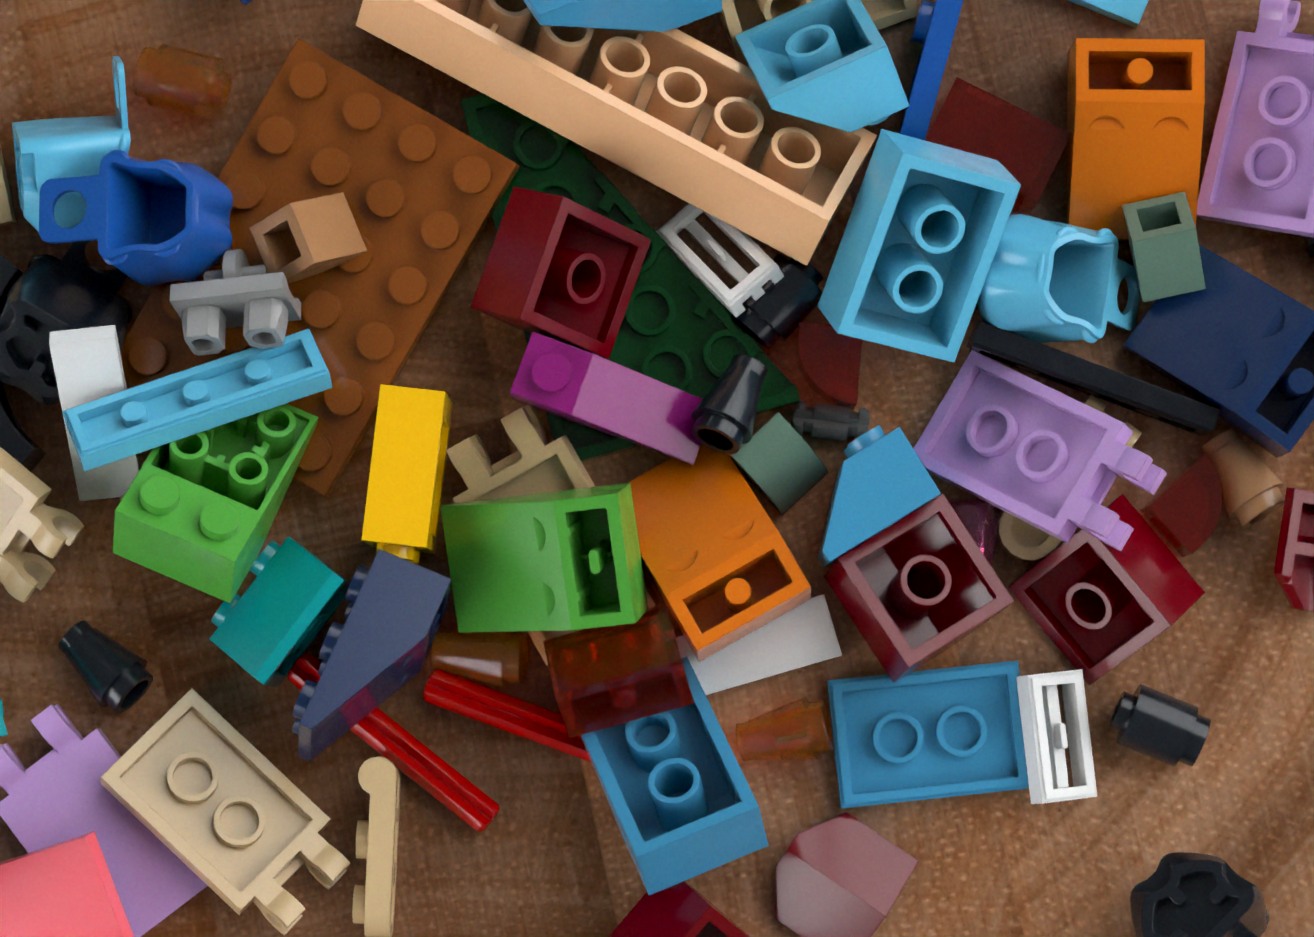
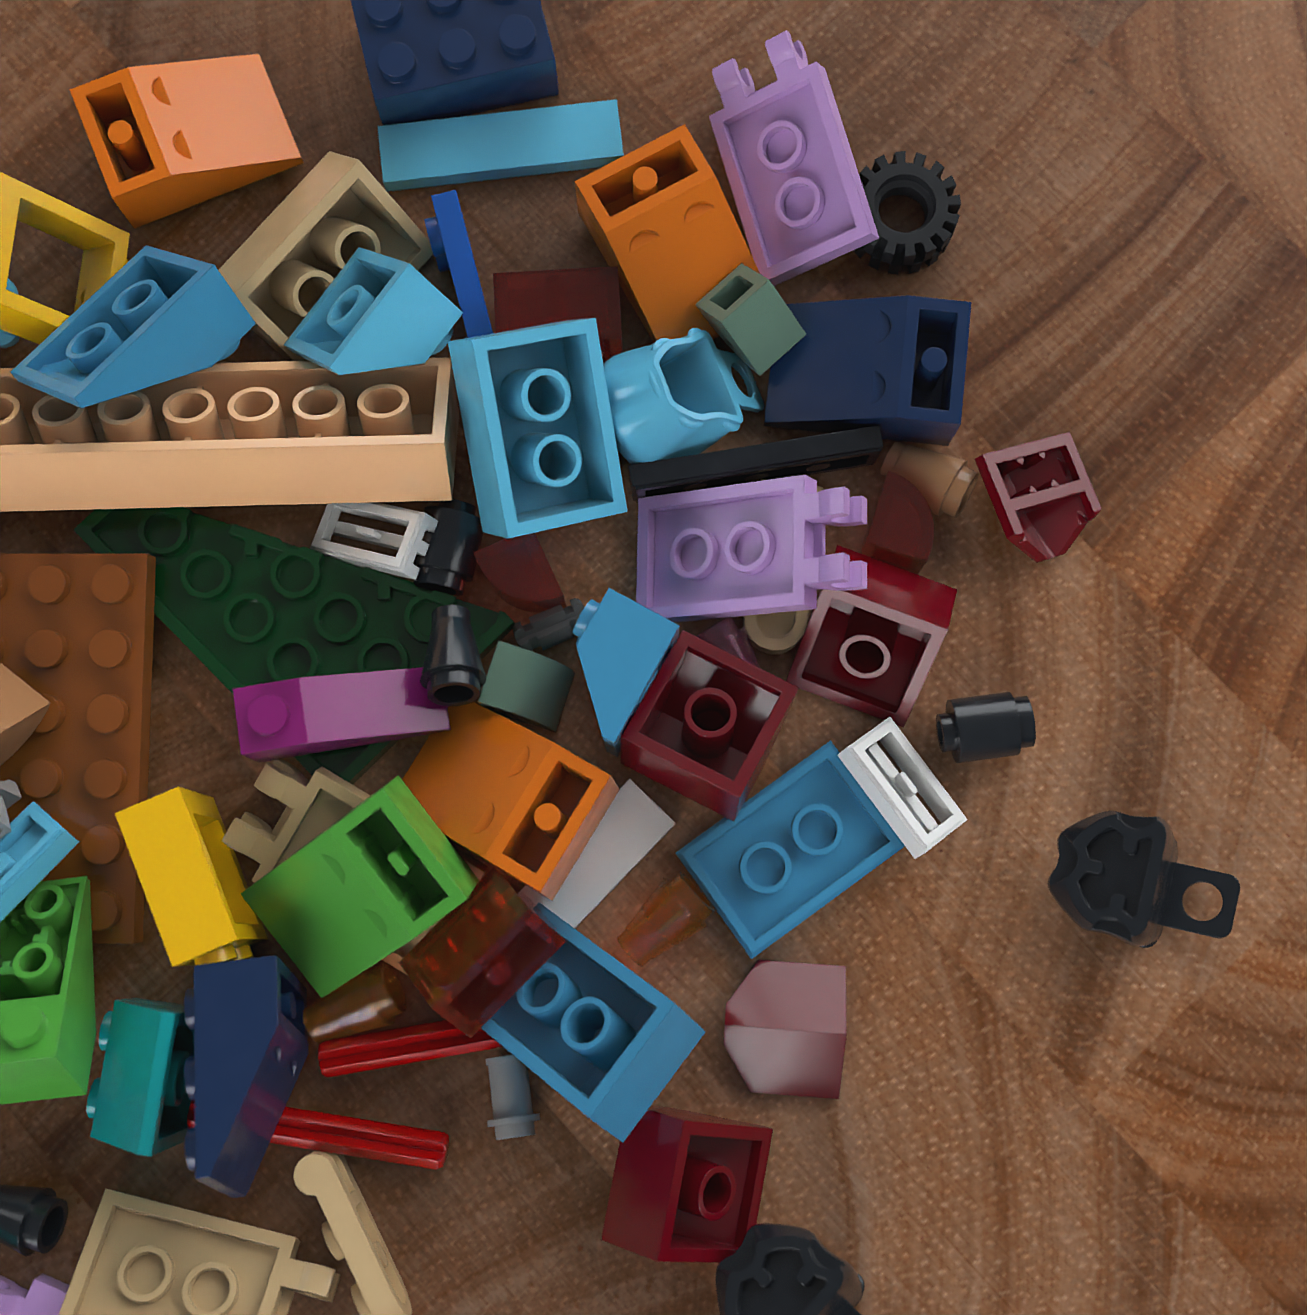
camera: 30 degrees left, 5 degrees down
dark red slope [471,187,651,359] -> none
none -> light grey pin [486,1055,540,1140]

